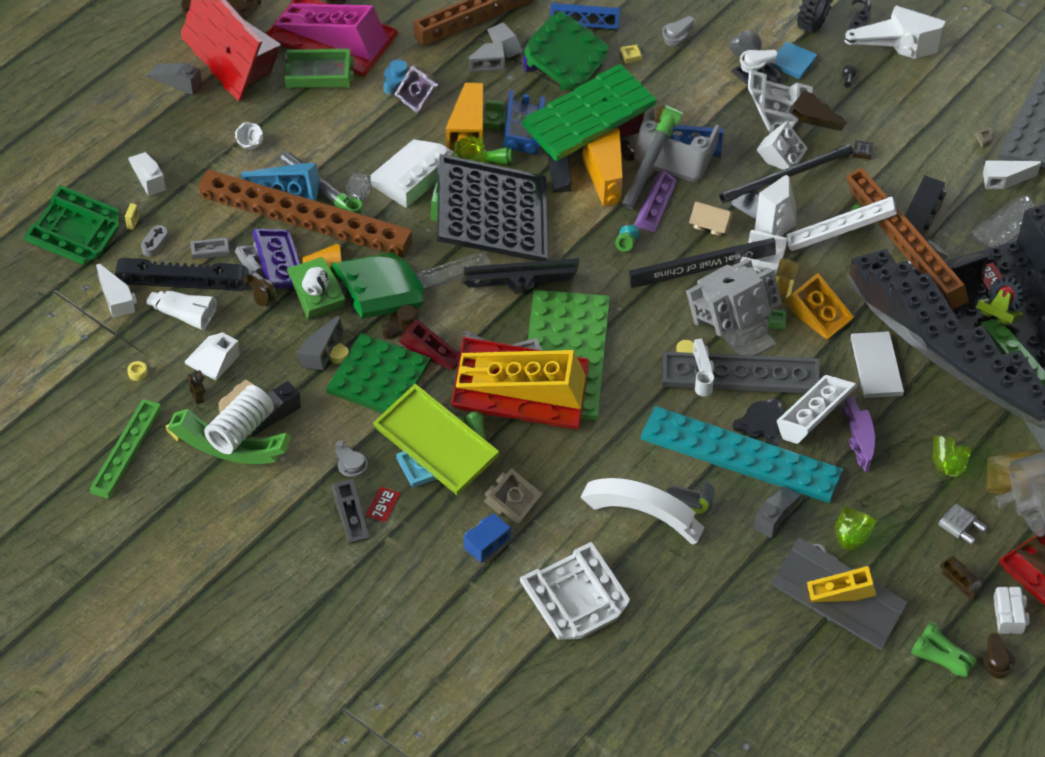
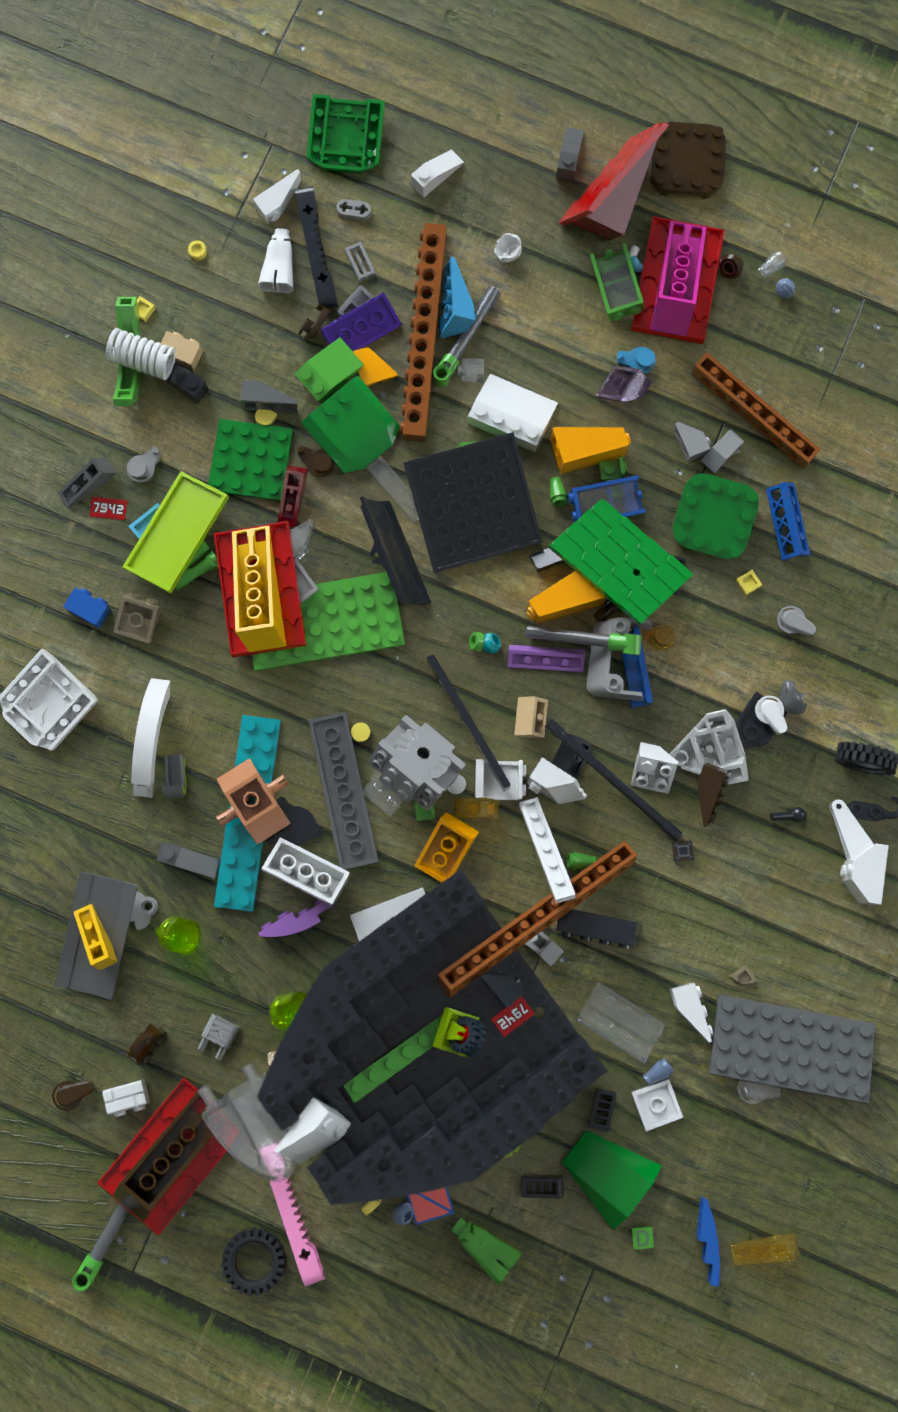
camera: 75 degrees right, 30 degrees up
bright green plate [90,399,161,499] -> none
light yellow tile [125,203,139,230] -> none
white slope [185,332,240,381] -> none
dark brown plate [188,370,205,404] -> none
white head [302,267,330,296] -> none
clear neon green helmet [452,136,487,163] -> none
white plate [693,338,714,396] -> none
dark azure tile [770,41,817,79] -> none
bright green piece [911,622,977,677] -> none
none -> nougat slope [216,758,291,845]

